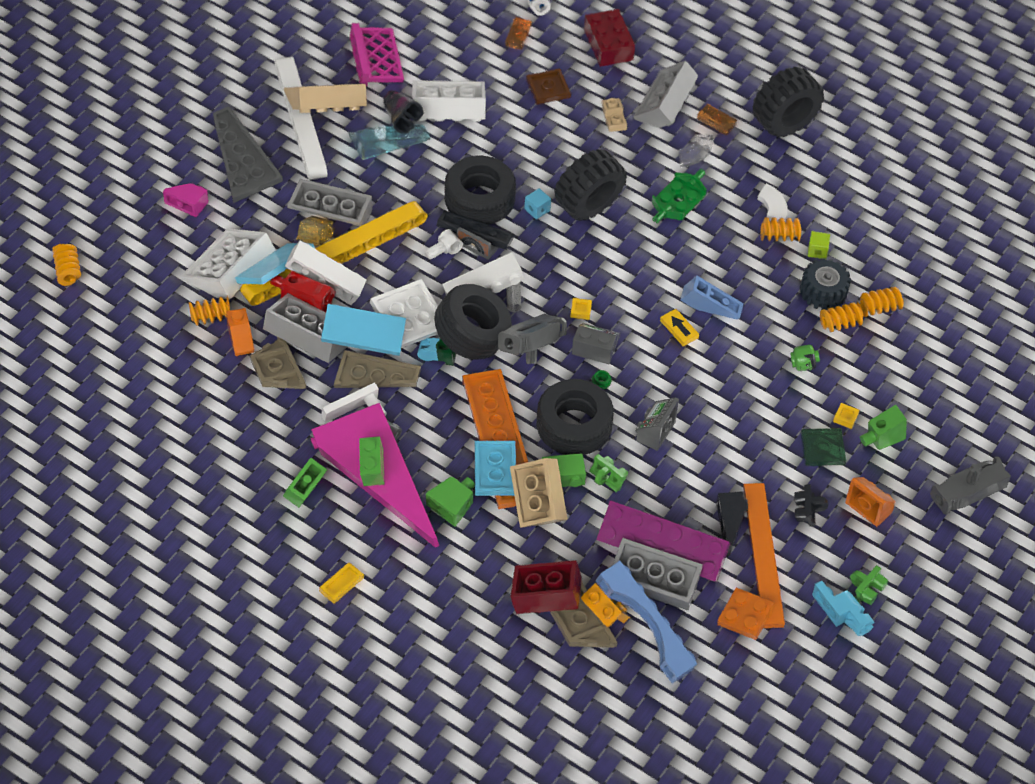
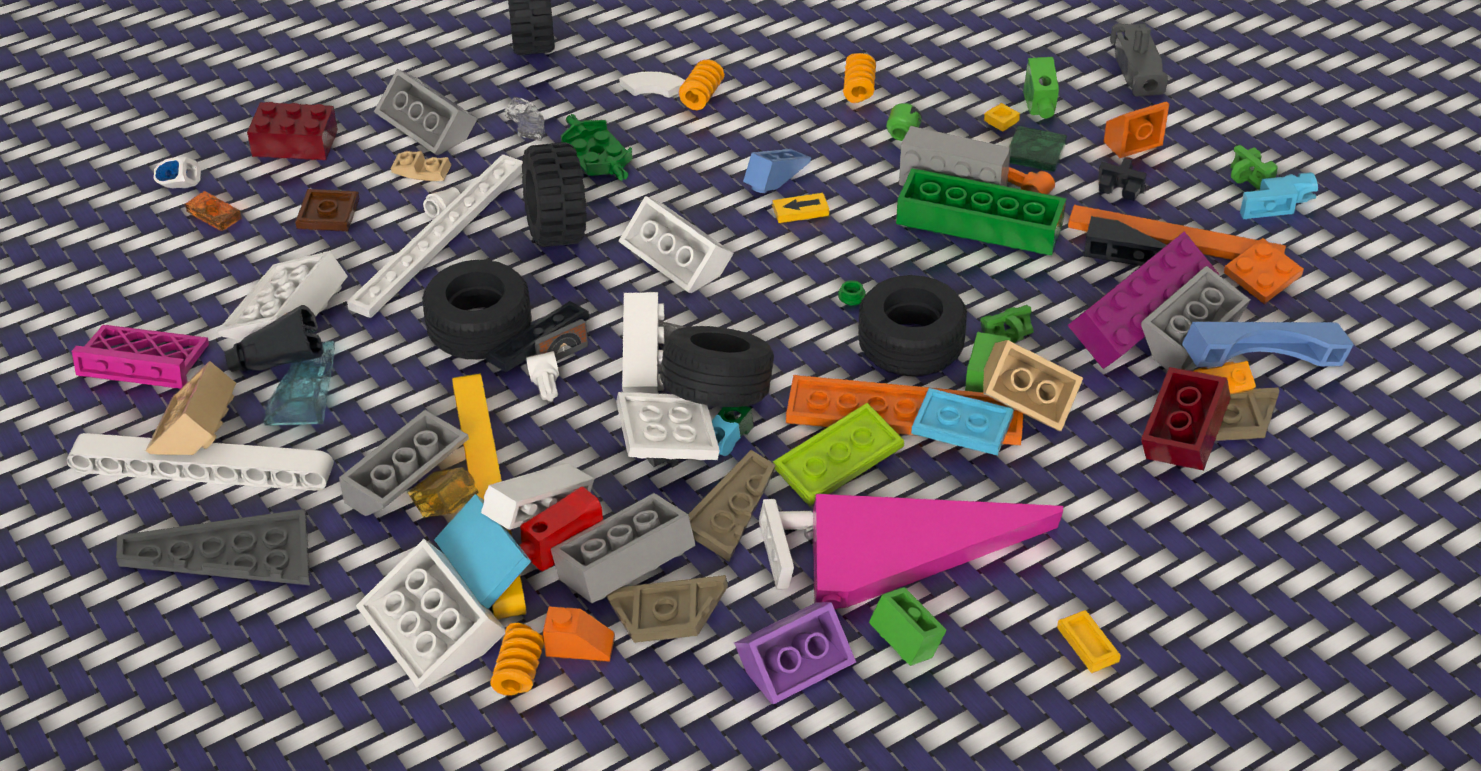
camera: 65 degrees left, 10 degrees down
dark pink slope [163,183,208,217] -> none
medium azure tile [321,304,406,356] -> none
bright green brick [359,436,384,486] -> none
bright green torso [426,477,475,526] -> none
dark grey piece [498,314,567,364] -> none
medium azure piece [524,188,551,219] -> none
yellow plate [570,298,592,320] -> none
dark grey slope [572,323,621,364] -> none
dark grey slope [635,397,679,451] -> none
clear orange plate [697,104,737,136] -> none
black wheel [800,258,851,310] -> none
lime piece [808,231,830,259] -> none
light orange piece [860,286,904,317] -> none
none -> white plate [347,154,523,318]
none -> white cone [423,187,460,218]
none -> white slope [619,196,734,293]
none -> medium lavender slope [734,602,856,704]
none -> lime tile [773,403,904,507]
none -> green brick [896,168,1066,255]
none -> light grey brick [899,126,1011,187]
none -> orange axle [1007,167,1055,195]

